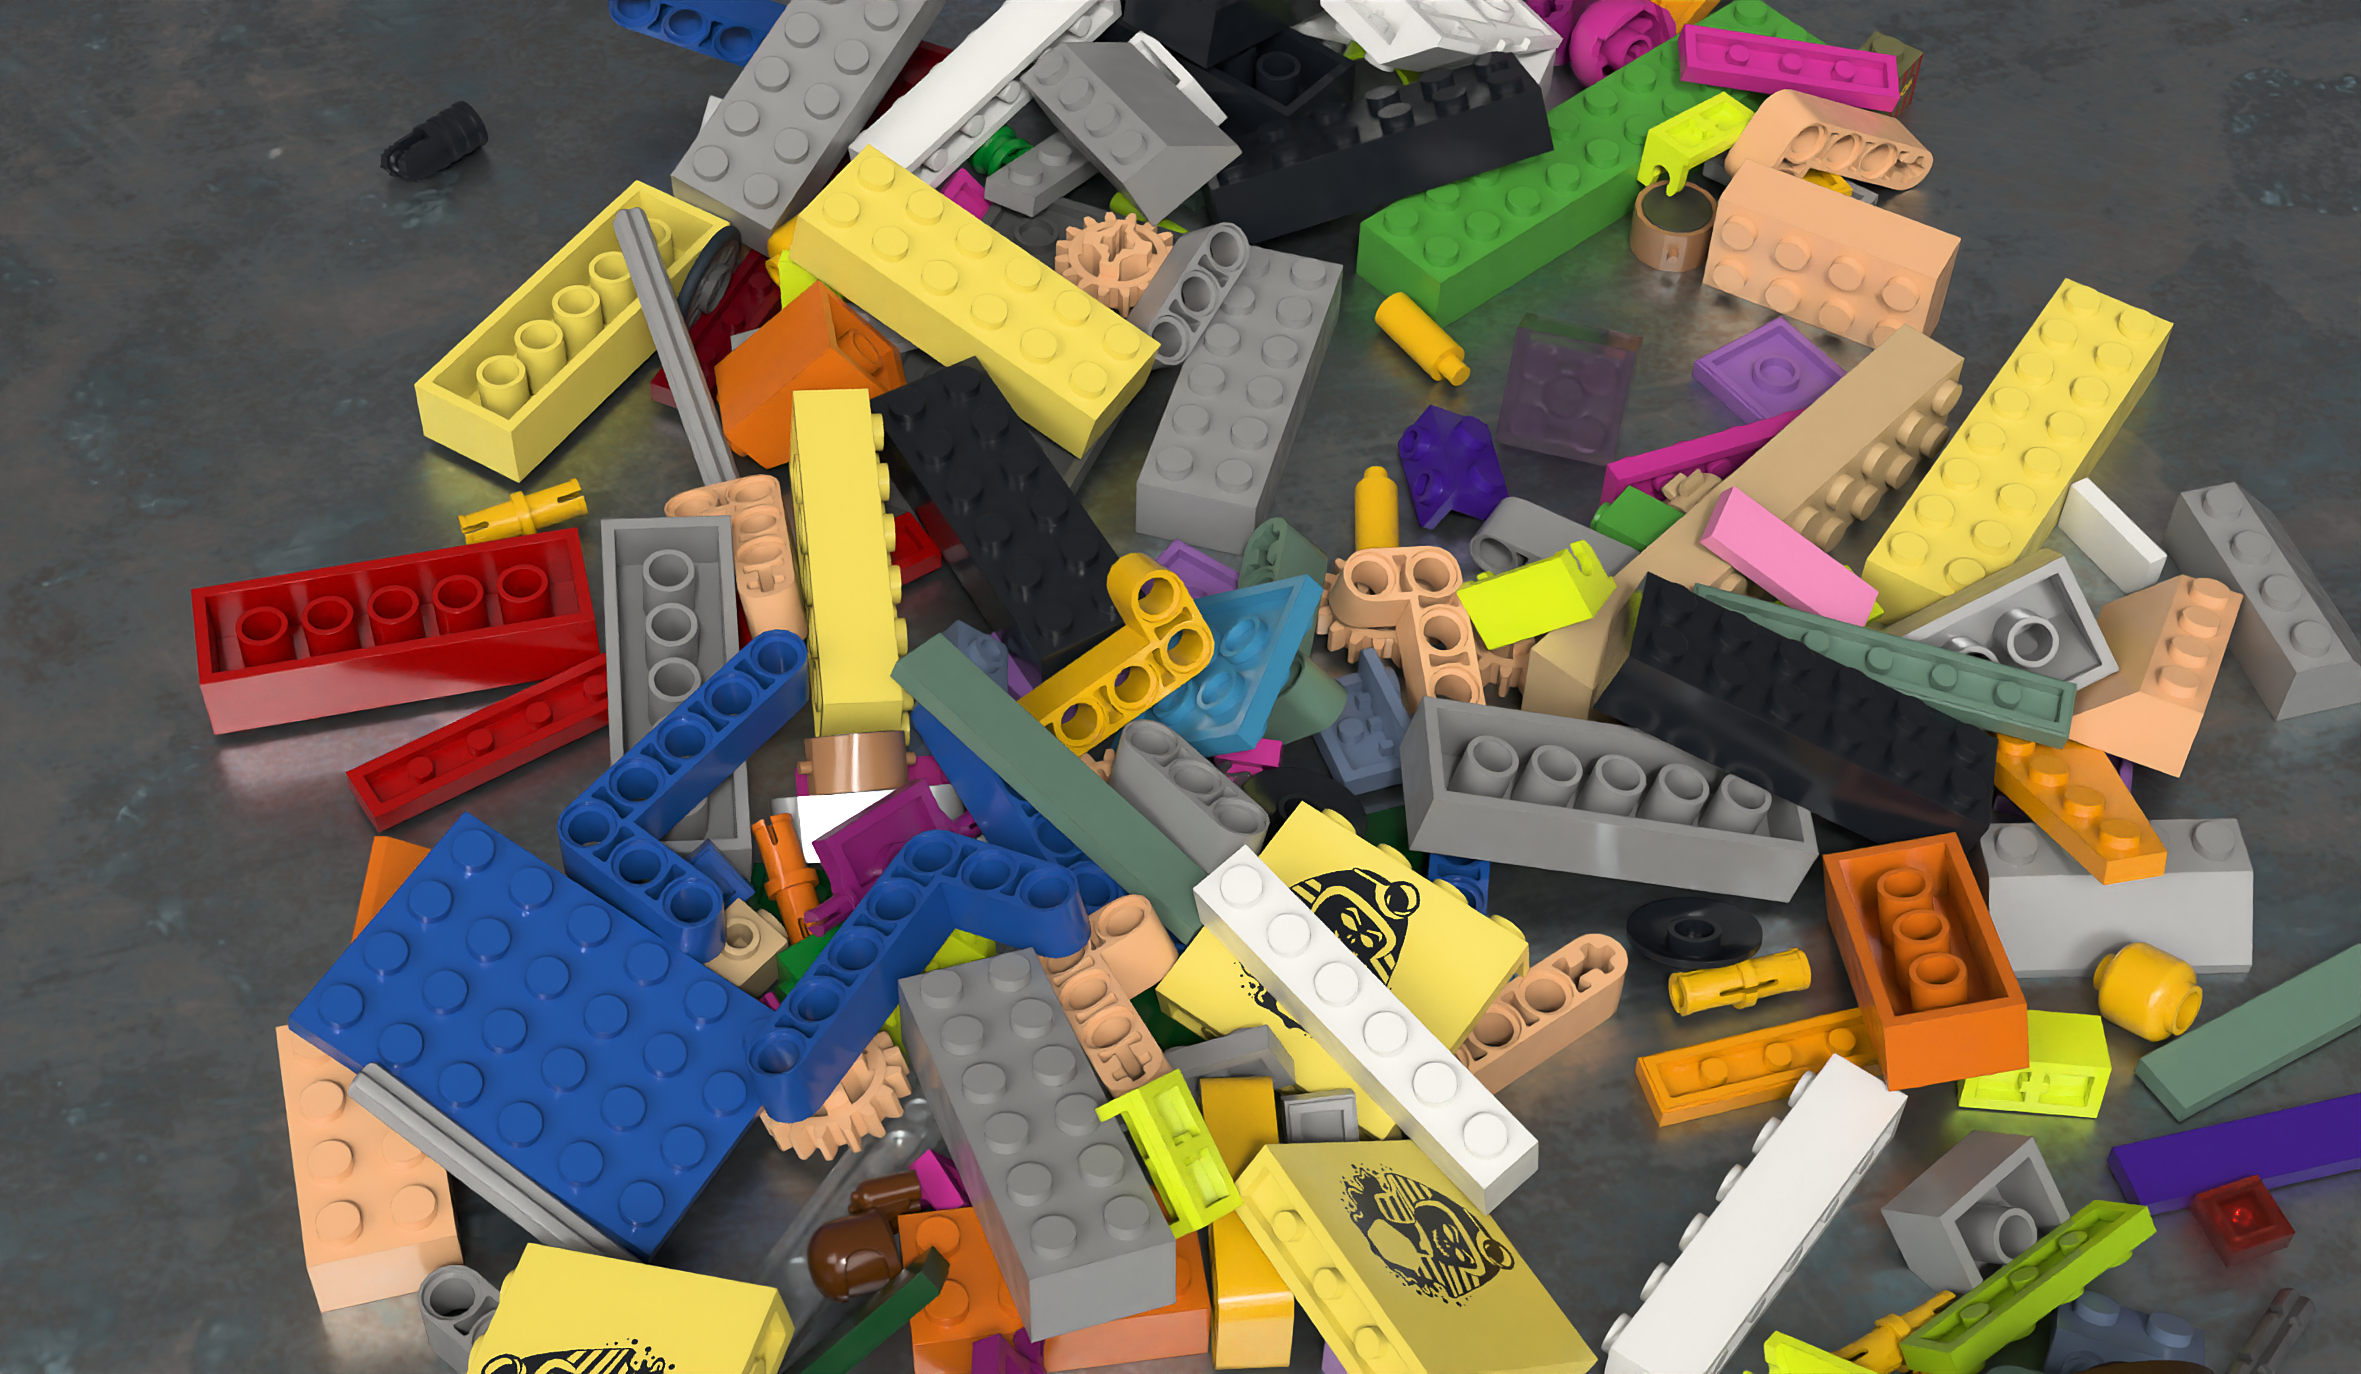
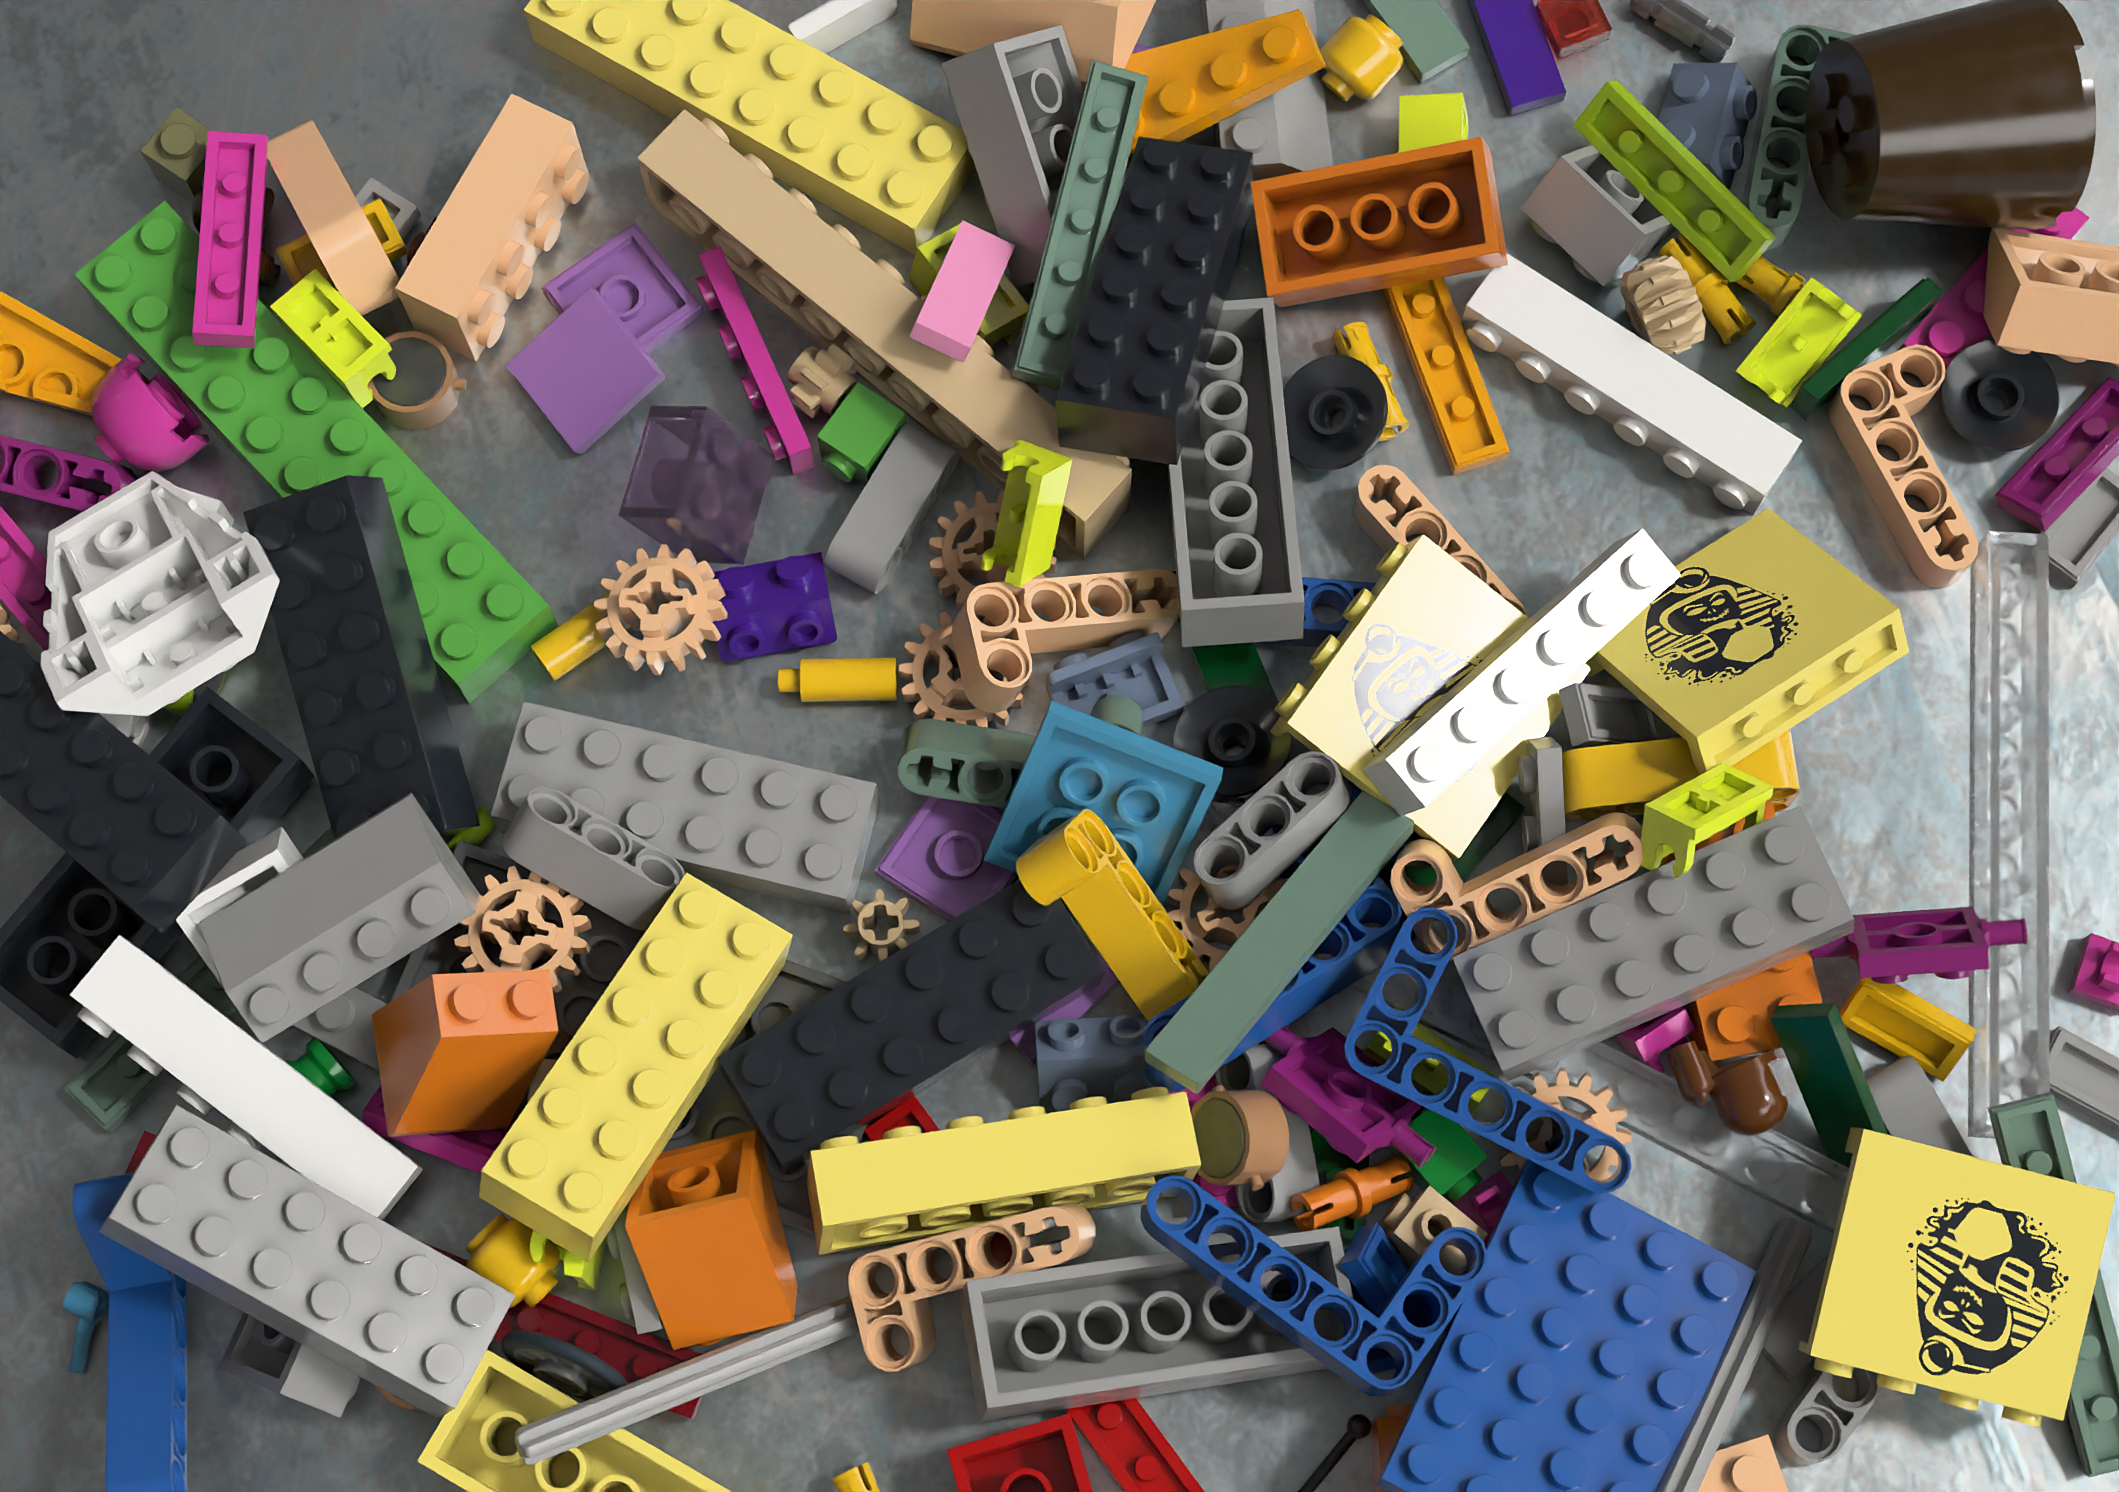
camera: 90 degrees left, 25 degrees up
none -> orange slope [371,969,558,1137]
none -> medium lavender tile [506,288,666,454]
none -> light nougat gear [594,544,727,675]
none -> tan gear [843,889,920,962]
none -> tan gear [1621,255,1706,355]

